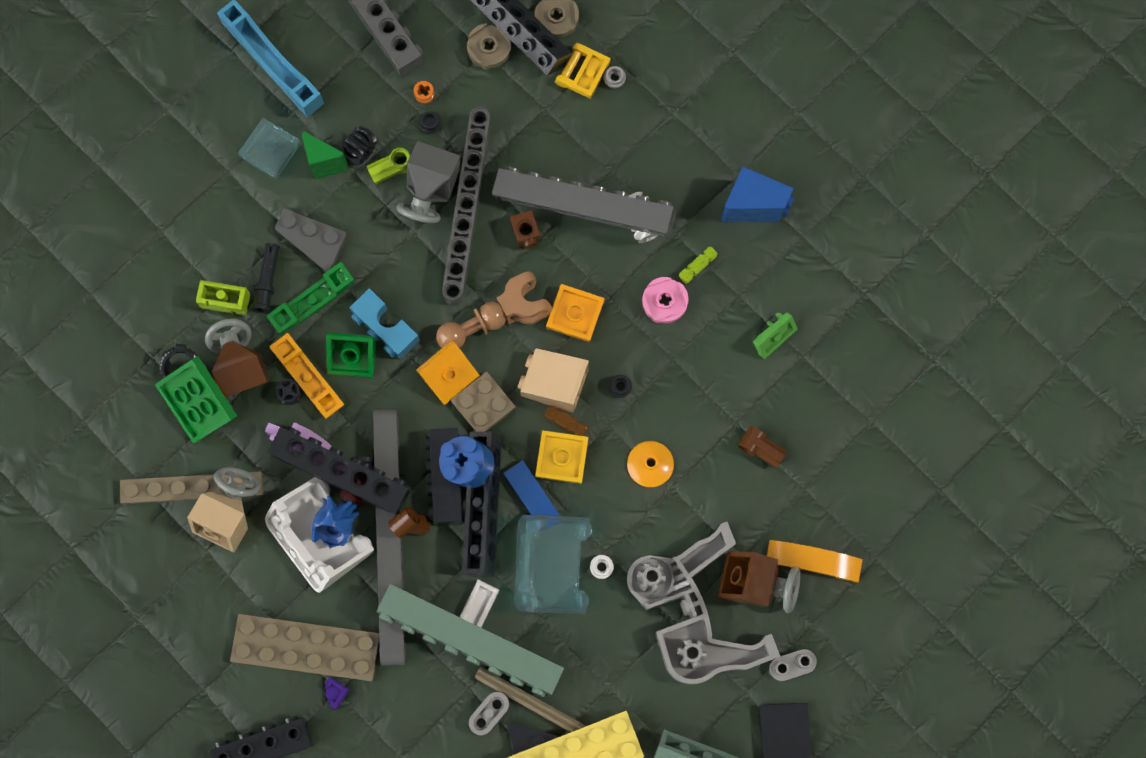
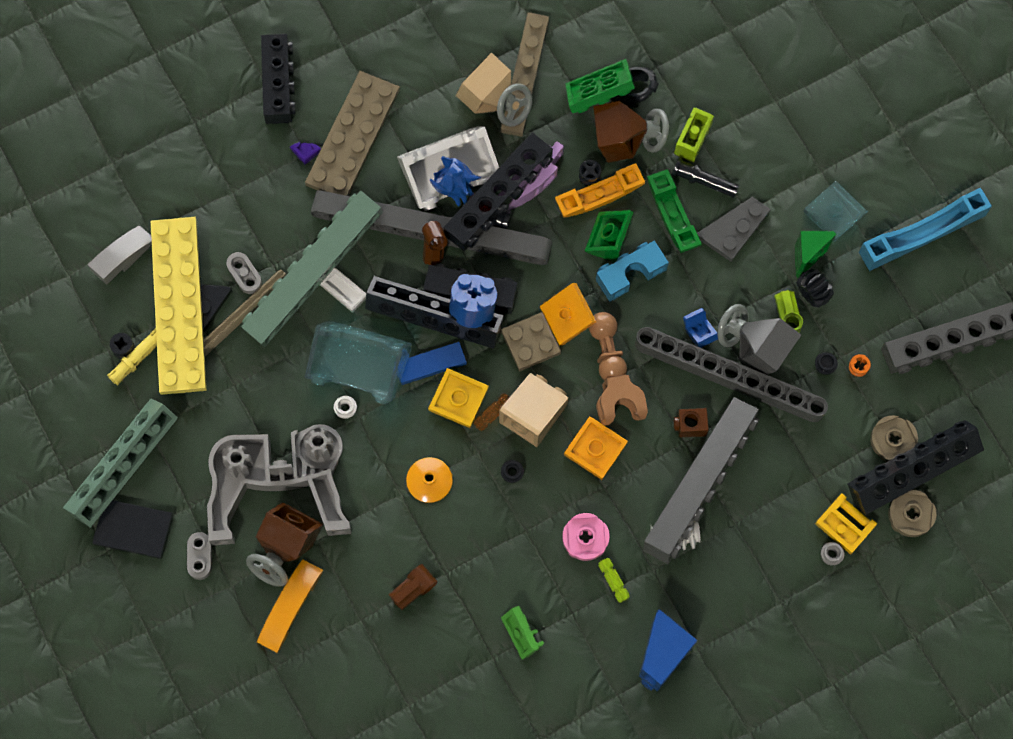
camera: 105 degrees right, 5 degrees down
none -> blue bracket [683,308,718,348]

